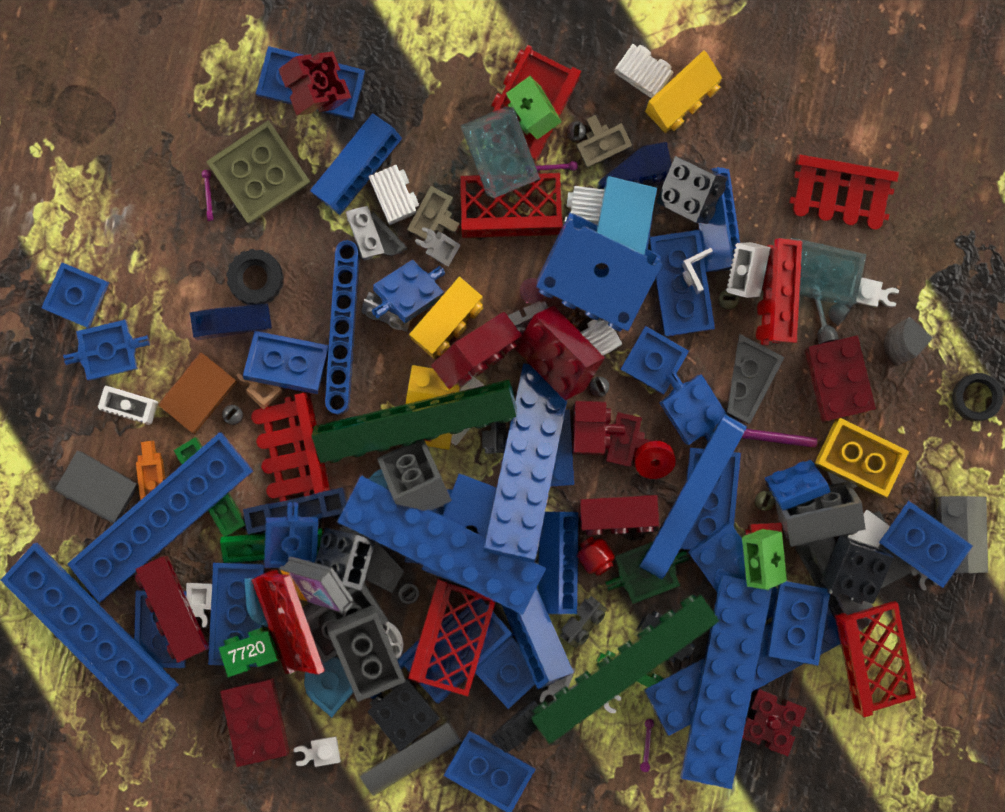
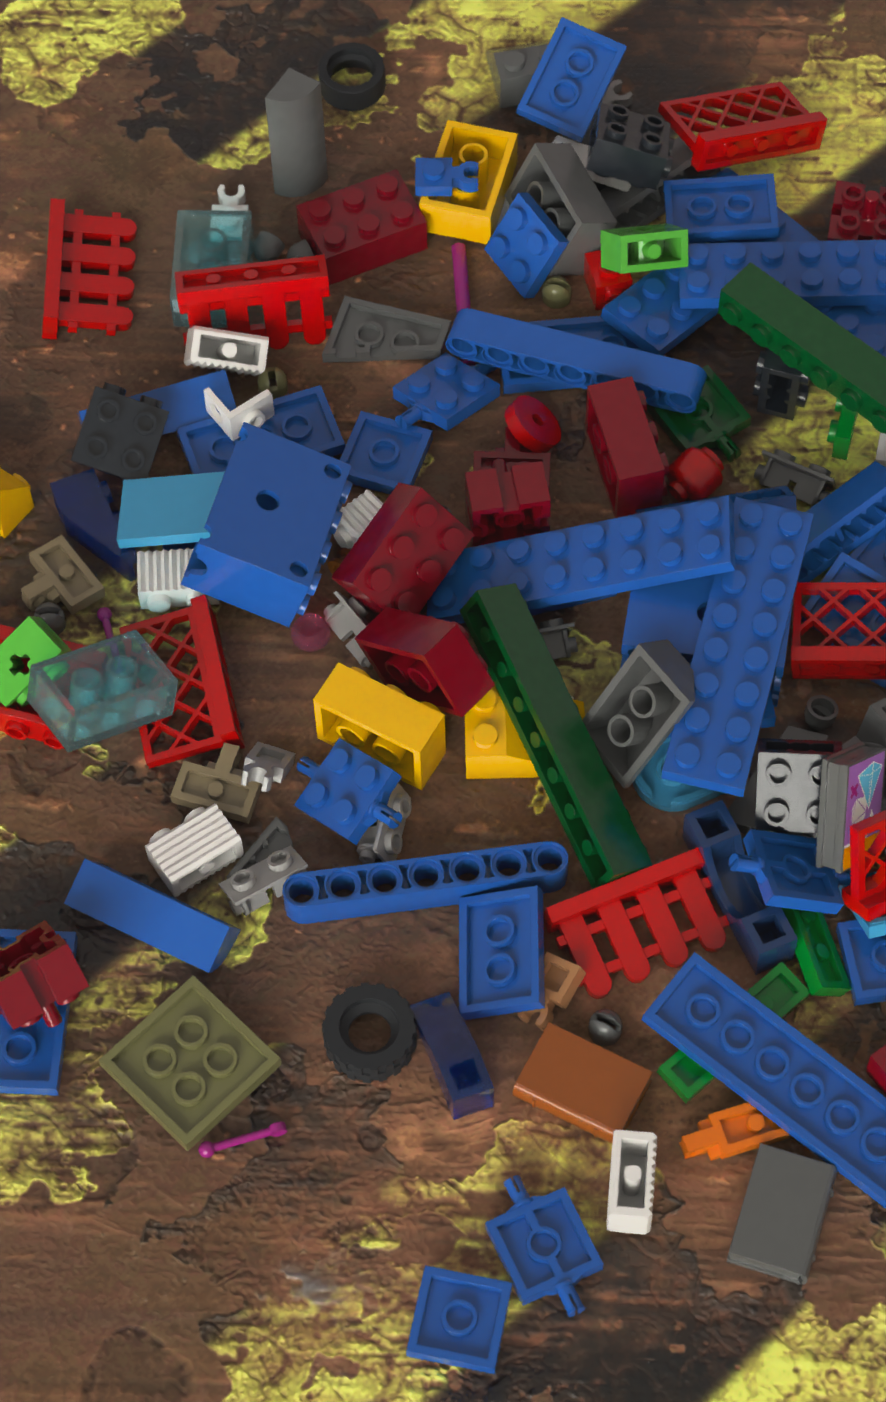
camera: 100 degrees left, 25 degrees down
none -> blue plate [415,158,478,196]

